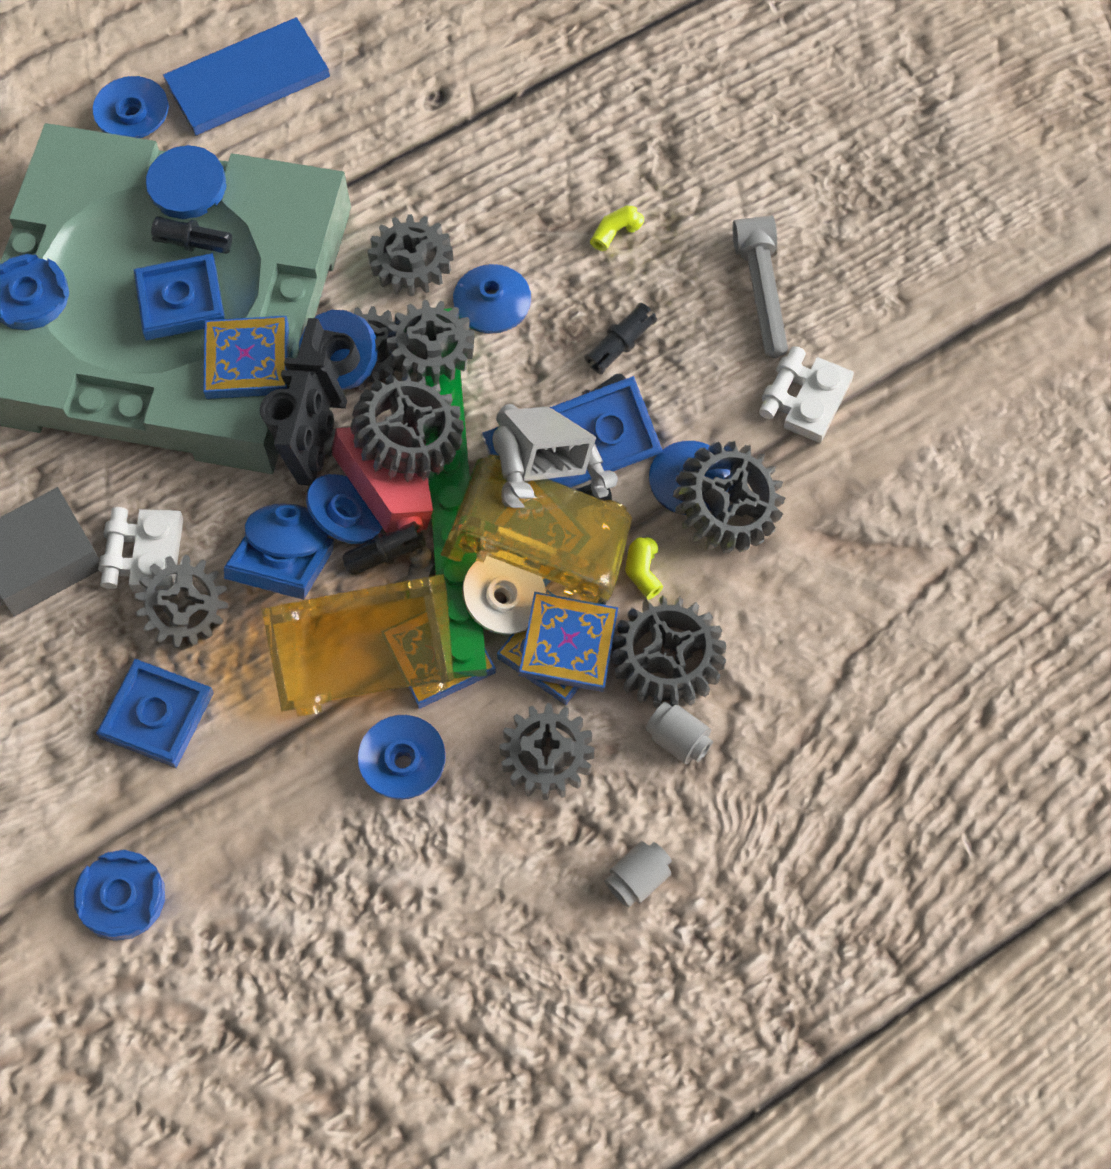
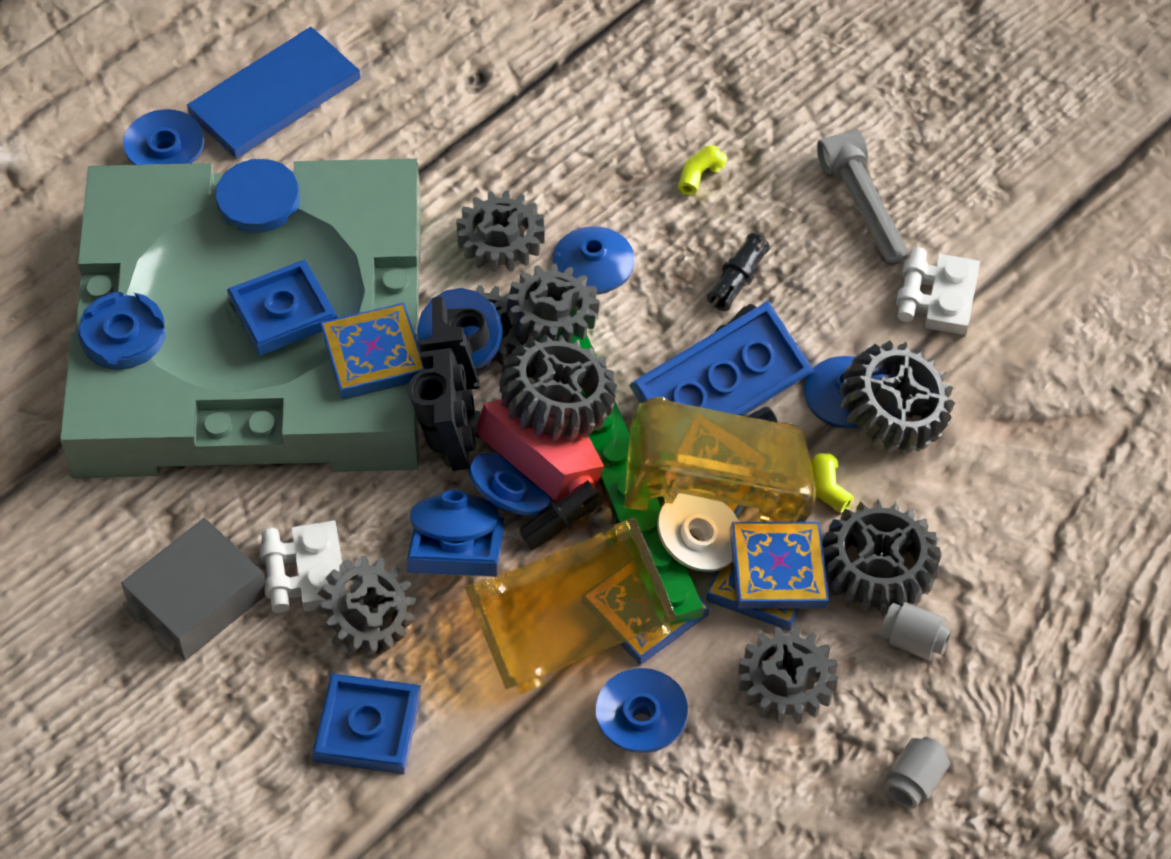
camera: 15 degrees left, 10 degrees down
black axle [151,216,233,254] -> none
light grey torso [493,404,618,508] -> none

